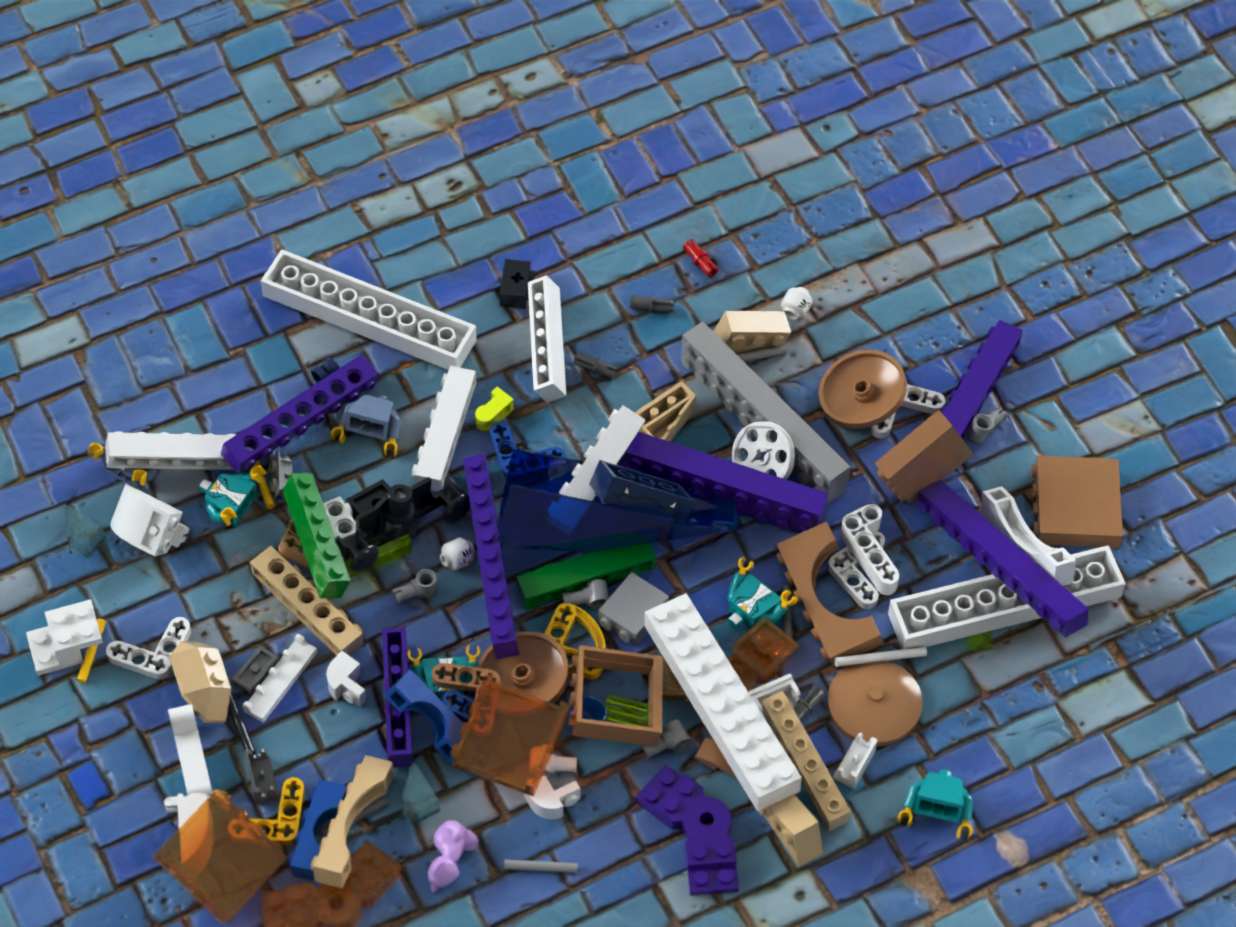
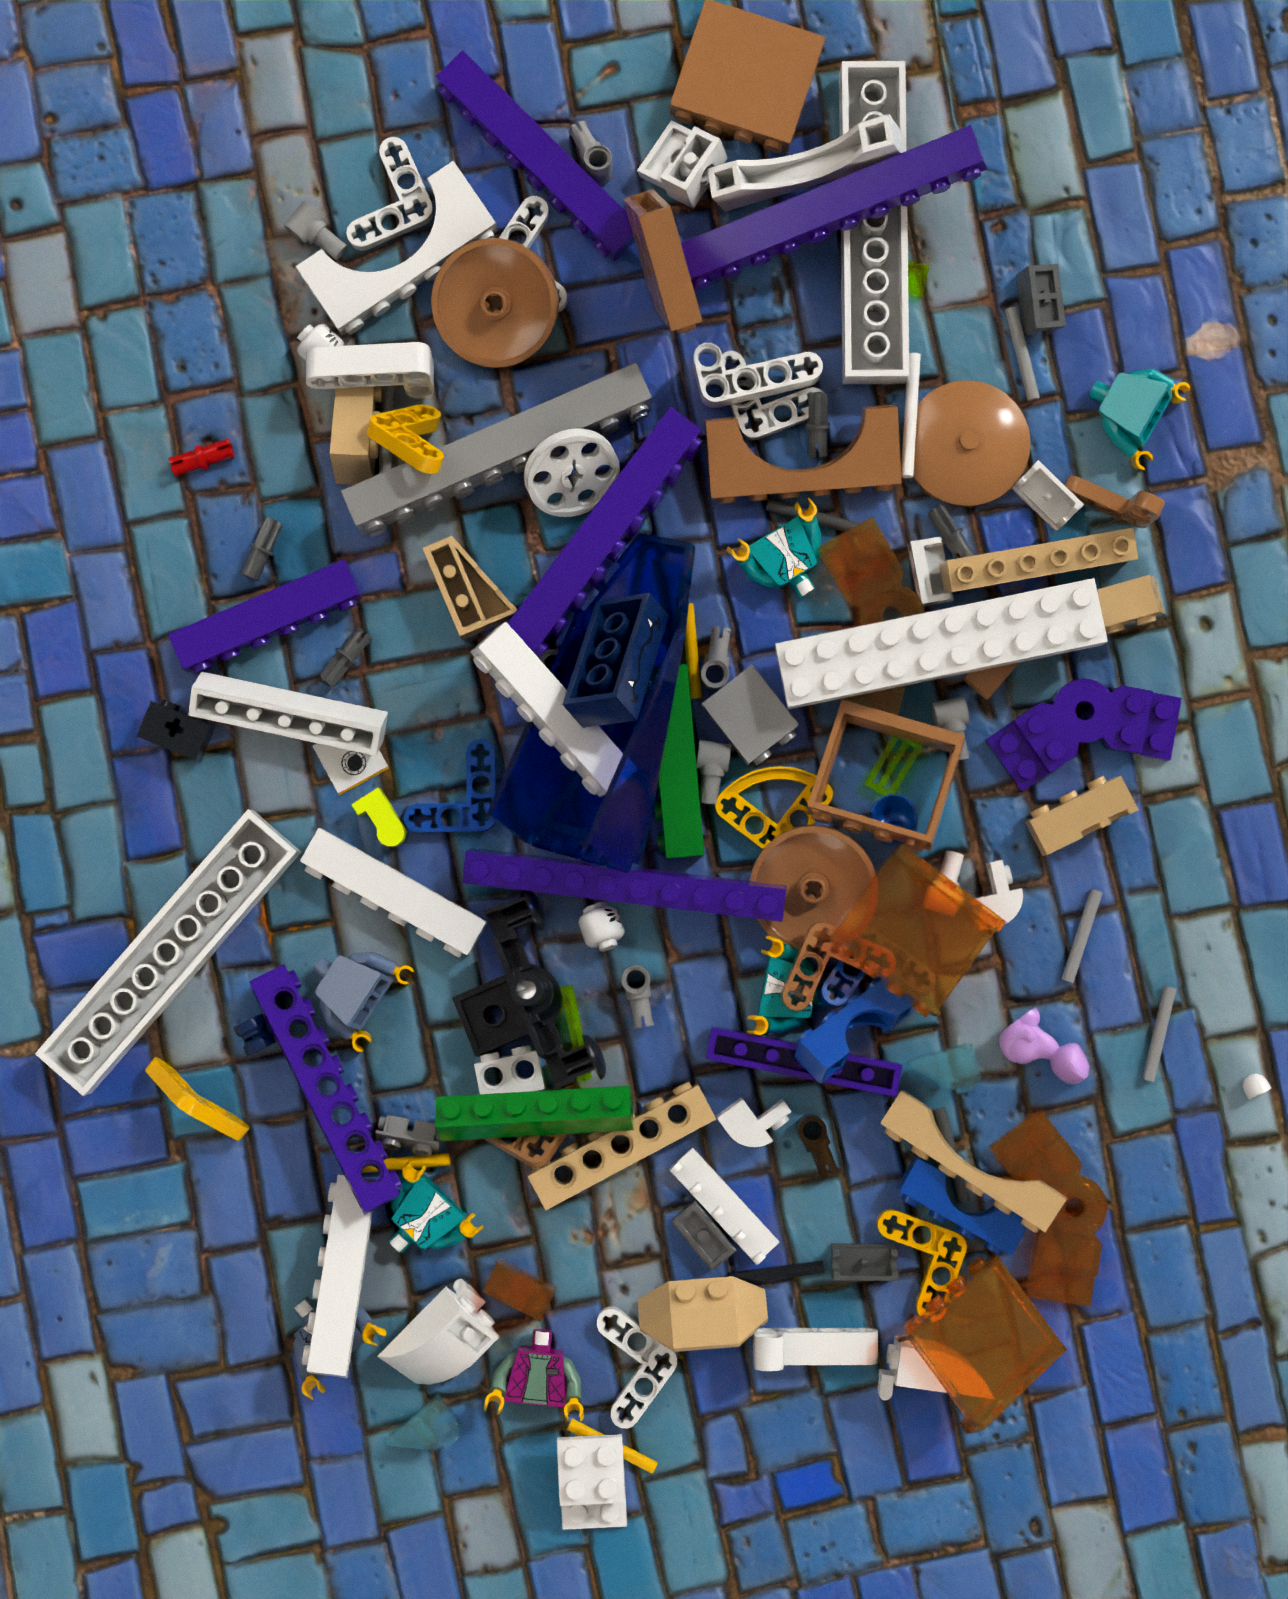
camera: 75 degrees left, 30 degrees up
none -> yellow beam [145,1057,249,1141]
none -> dark purple brick [168,559,363,674]
none -> light grey pin [284,201,347,260]
none -> white arch [295,161,498,336]
none -> white beam [306,342,434,399]
none -> white sticker [313,743,389,796]
none -> white beam [346,137,434,251]
none -> yellow beam [366,404,444,474]
none -> clear orange brick [482,1257,556,1321]
none -> torso [483,1329,584,1422]
none -> white brick [637,120,727,209]
none -> yellow bar [682,603,702,699]
none -> light grey pin [700,626,732,691]
none -> dark brown pin [796,1114,839,1178]
none -> dark grey axle [805,392,830,457]
none -> light grey bar [1005,306,1040,401]
none -> dark grey hinge [1016,264,1066,337]
none -> tan wedge [1025,775,1139,856]
none -> medium nougat beam [1064,475,1165,528]

